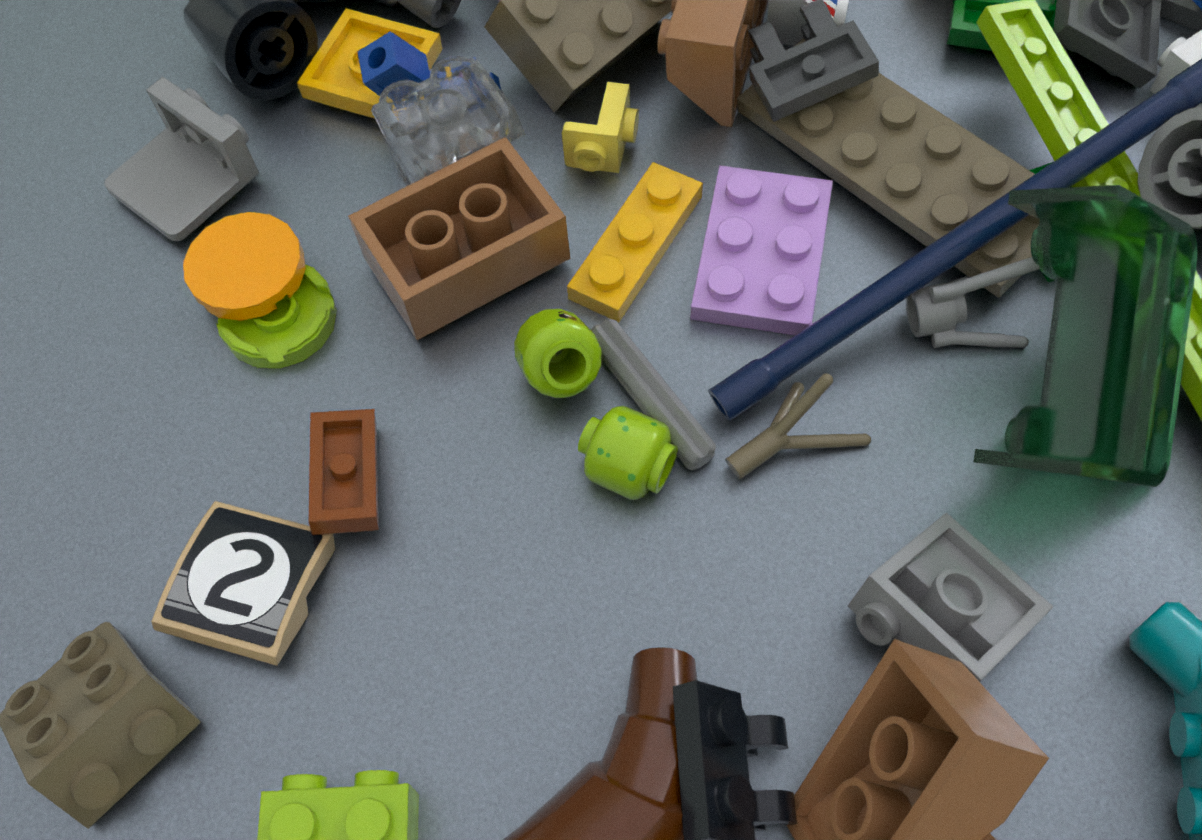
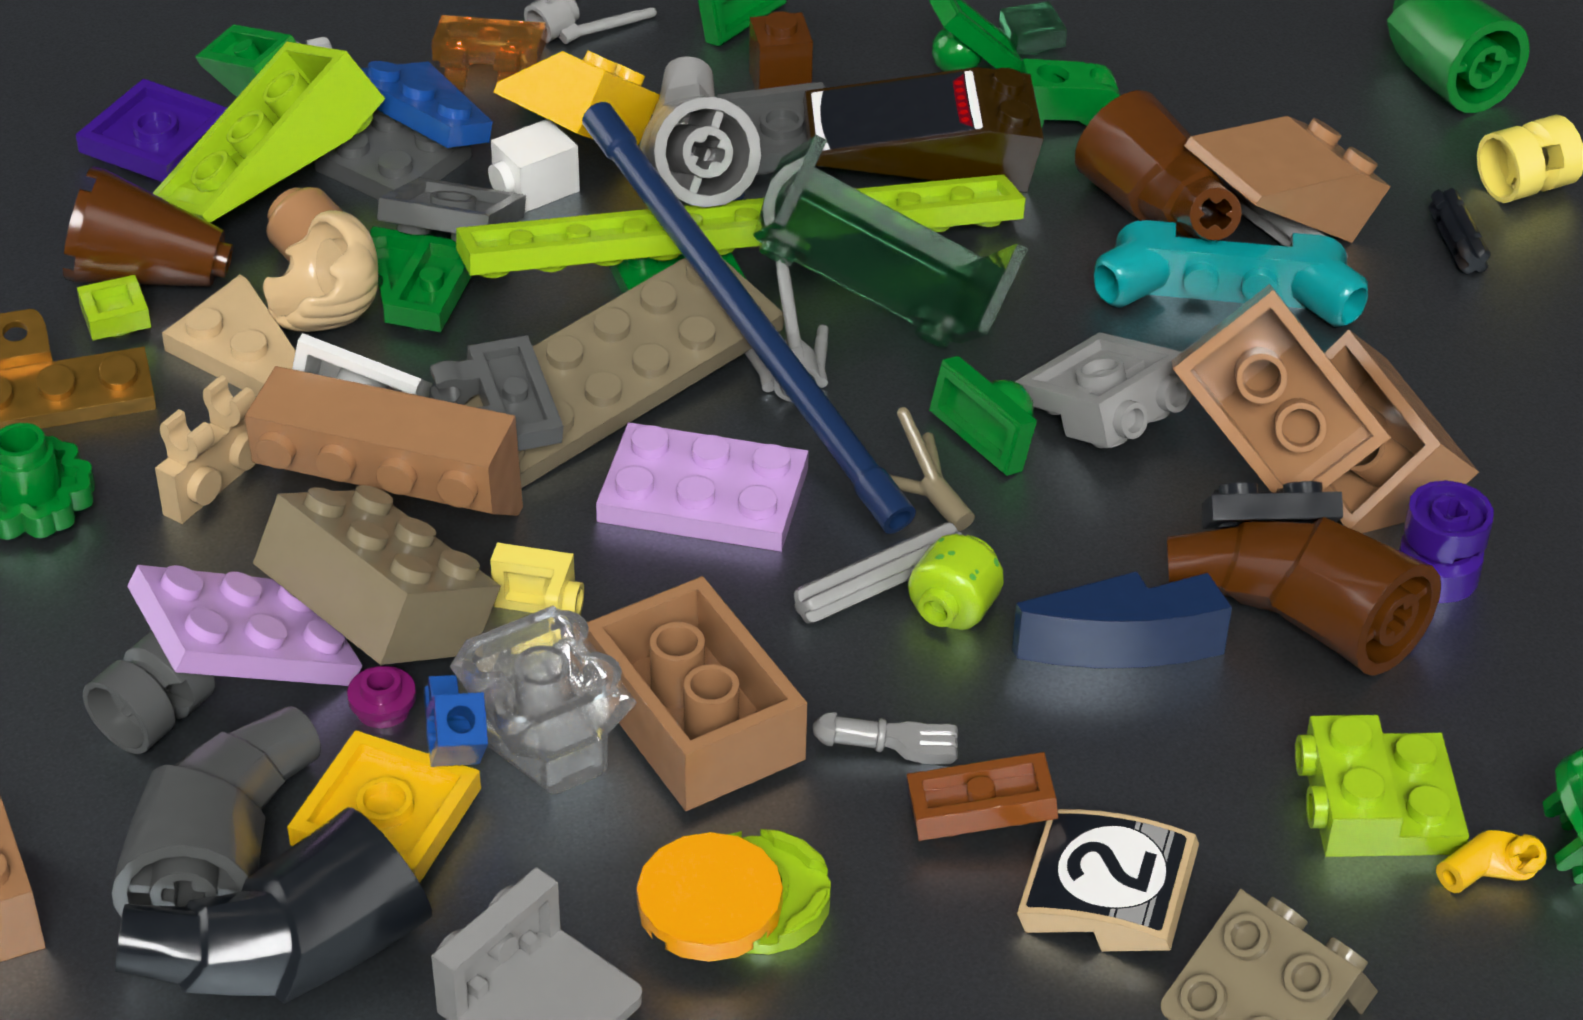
camera: 95 degrees left, 20 degrees down
lime head [514,309,601,398] -> none
yellow plate [567,162,703,323] -> none
none -> magenta plate [347,666,416,729]
none -> light grey piece [812,713,958,765]
none -> green tile [929,356,1037,476]
none -> dark blue slope [1012,571,1232,669]

